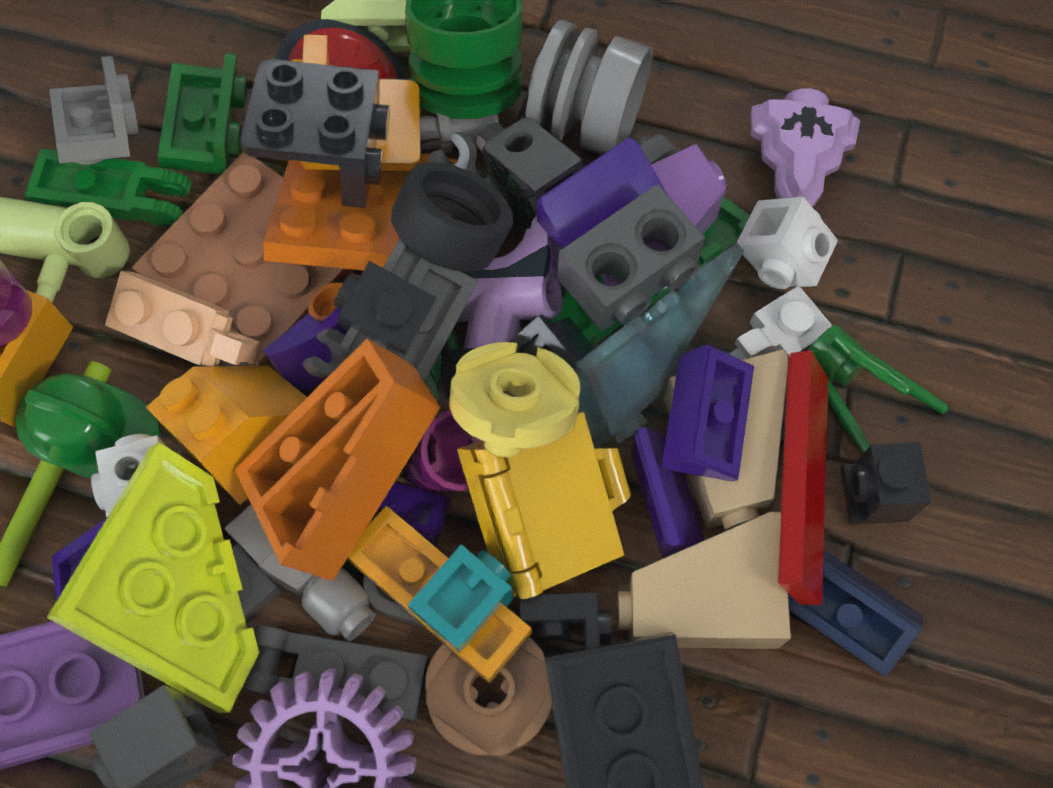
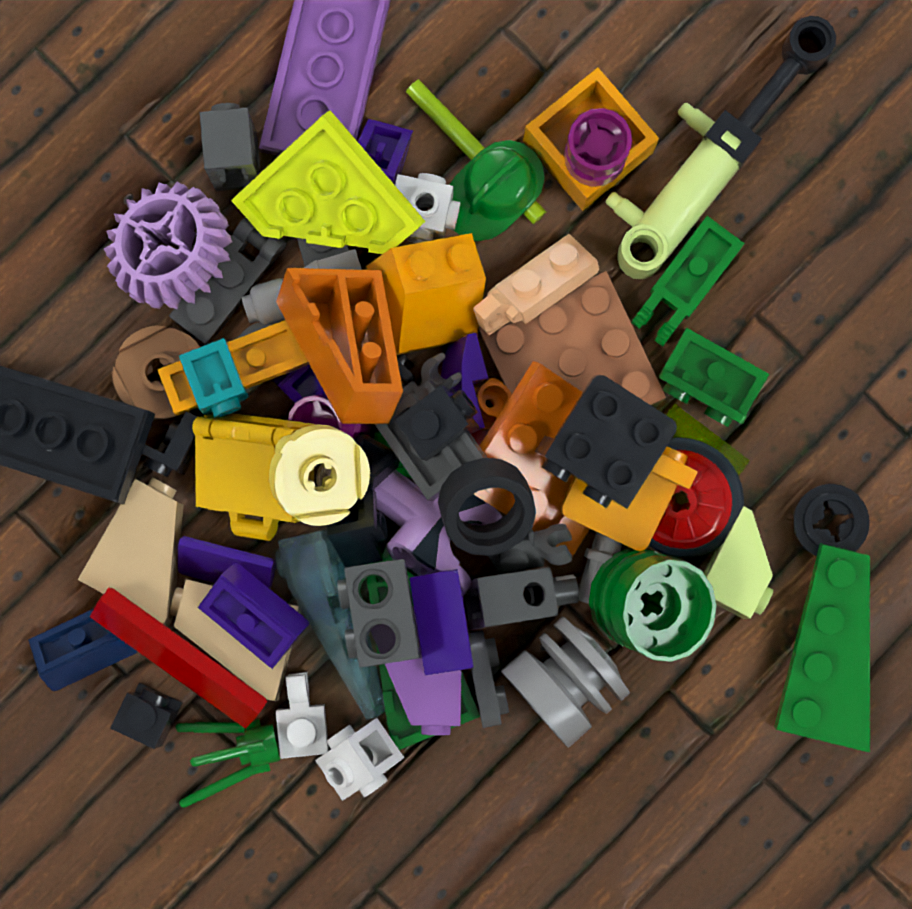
camera: 115 degrees right, 15 degrees up
light grey bracket [49,56,138,165] -> none
lavender rock [750,89,860,208] -> none

